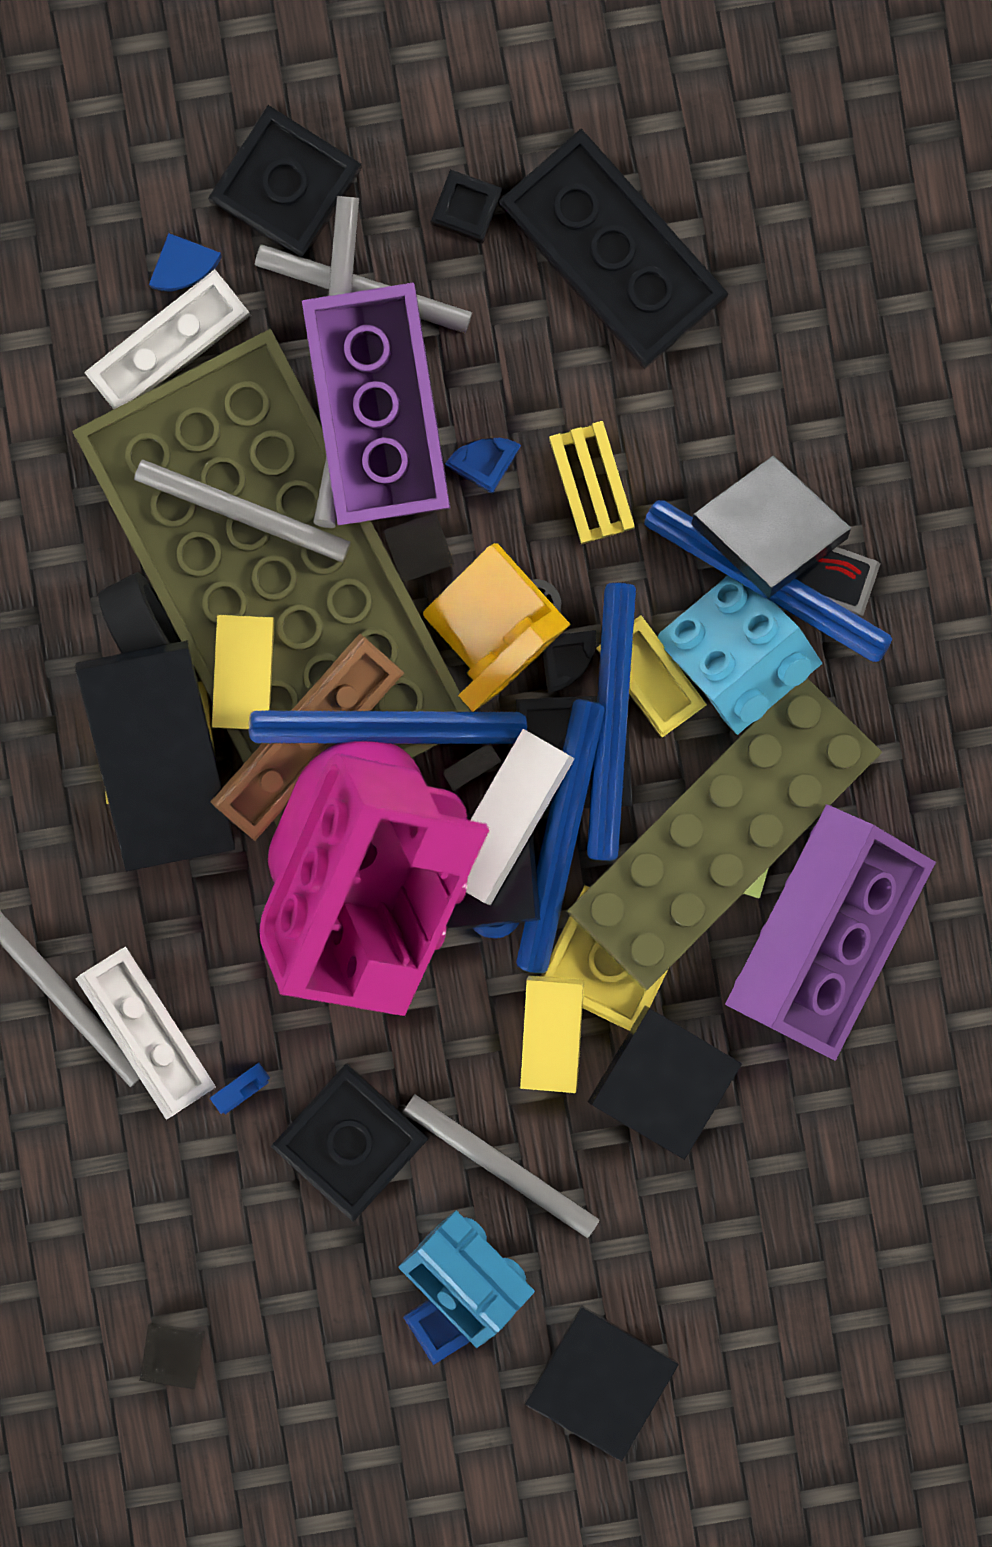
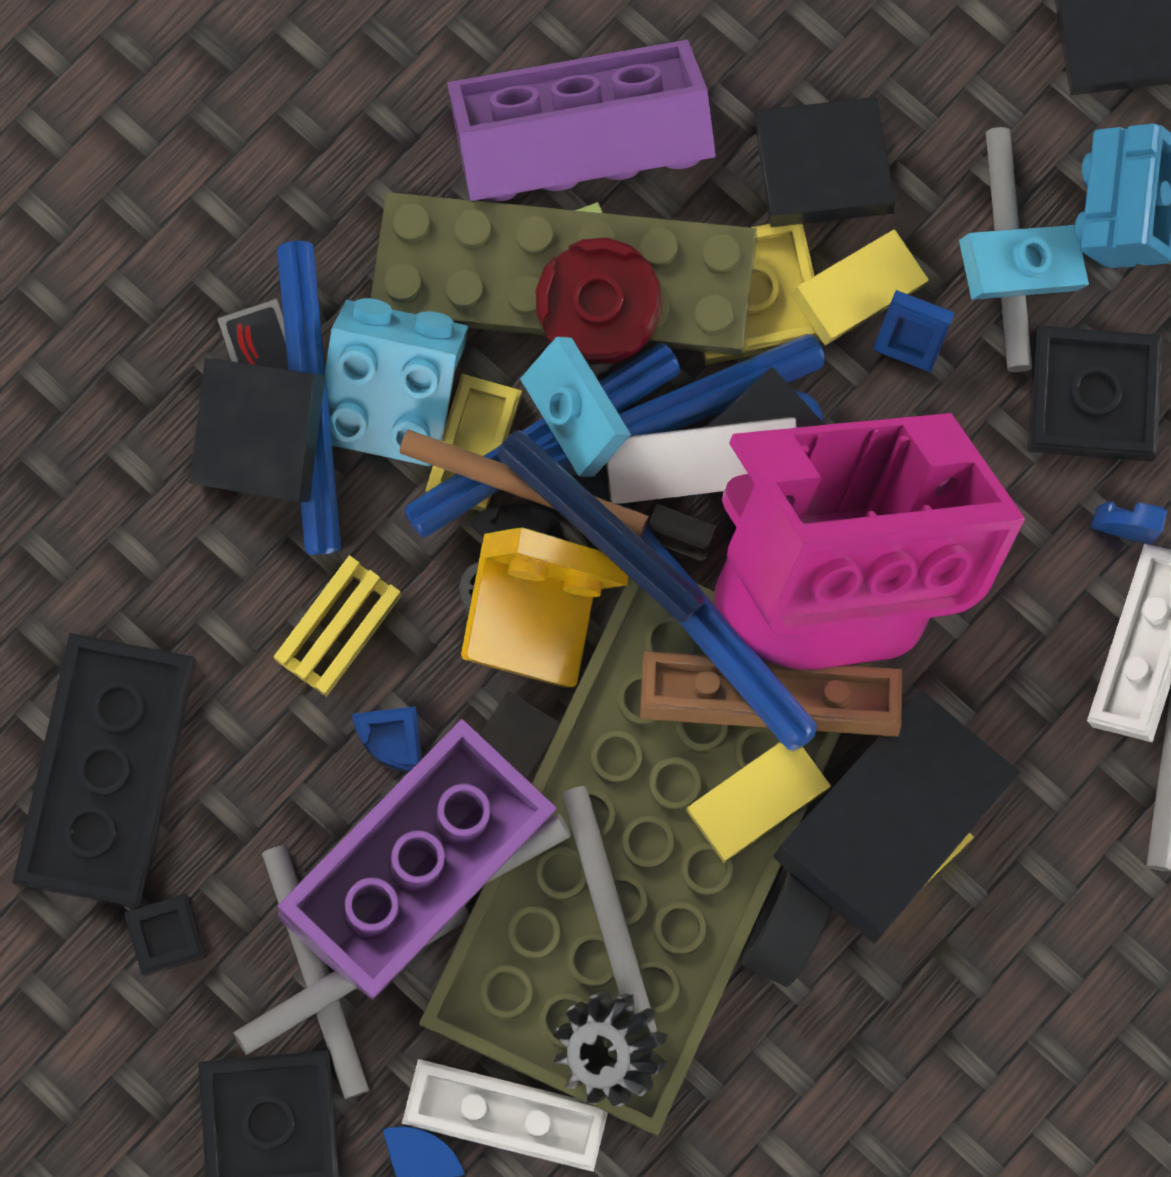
camera: 130 degrees left, 10 degrees down
none -> medium nougat bar [400,429,649,538]
none -> dark blue axle [497,430,704,623]
none -> medium azure plate [520,337,631,477]
none -> dark red tile [535,237,662,365]
none -> black gear [552,991,668,1107]
none -> blue tile [873,290,955,373]
none -> medium azure plate [959,225,1089,300]

